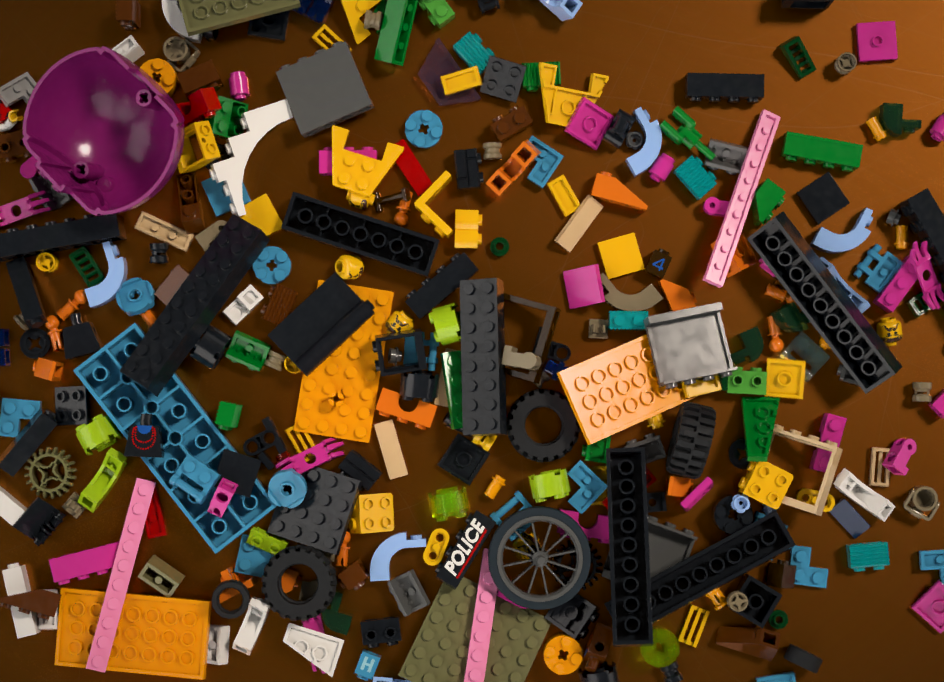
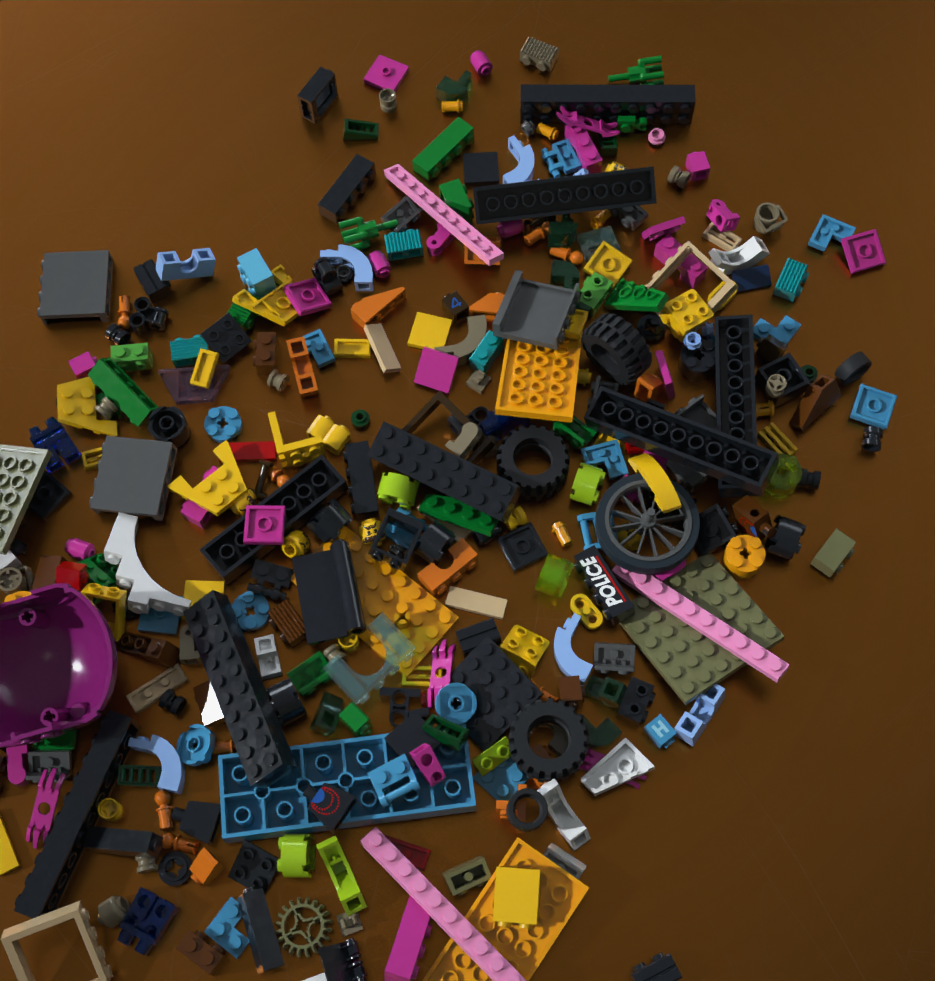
camera: 60 degrees left, 20 degrees down
black brick [454,148,484,191] -> none
none -> black brick [148,406,190,448]
none -> medium azure brick [237,248,276,298]
none -> dark pink tile [243,505,286,545]
none -> black plate [247,559,294,601]
none -> black brick [306,498,353,543]
none -> clear green slope [309,691,343,737]
none -> clear light blue arch [323,612,416,705]
none -> dark green slope [422,713,469,753]
none -> yellow brick [493,866,541,929]
none -> clear green brick [585,675,627,708]
none -> yellow slope [628,453,682,514]
none -> dark pink plate [641,216,686,241]

